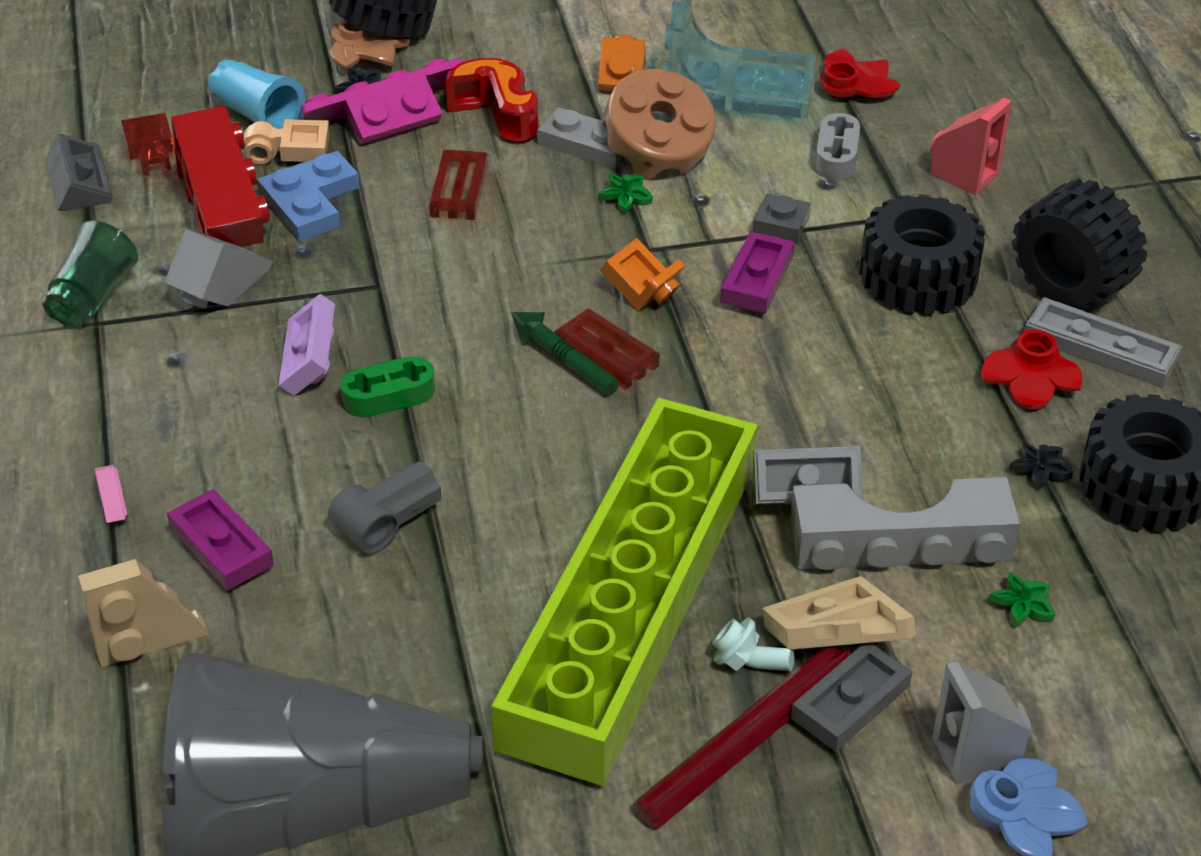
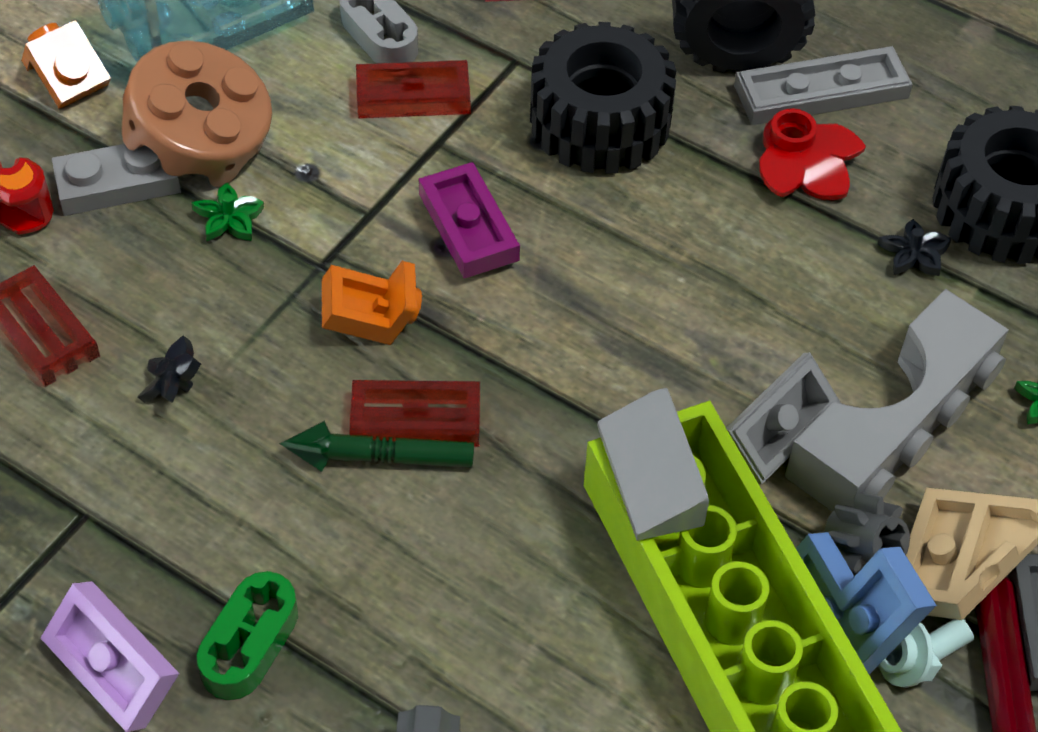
camera: 45 degrees left, 10 degrees up
dark grey plate [753,193,811,244] -> none
none -> black plant [137,335,201,403]
none -> clear red tile [356,60,471,119]
none -> light grey slope [597,388,709,541]
none -> medium blue plate [796,532,937,675]
none -> dark grey gear [825,492,910,576]

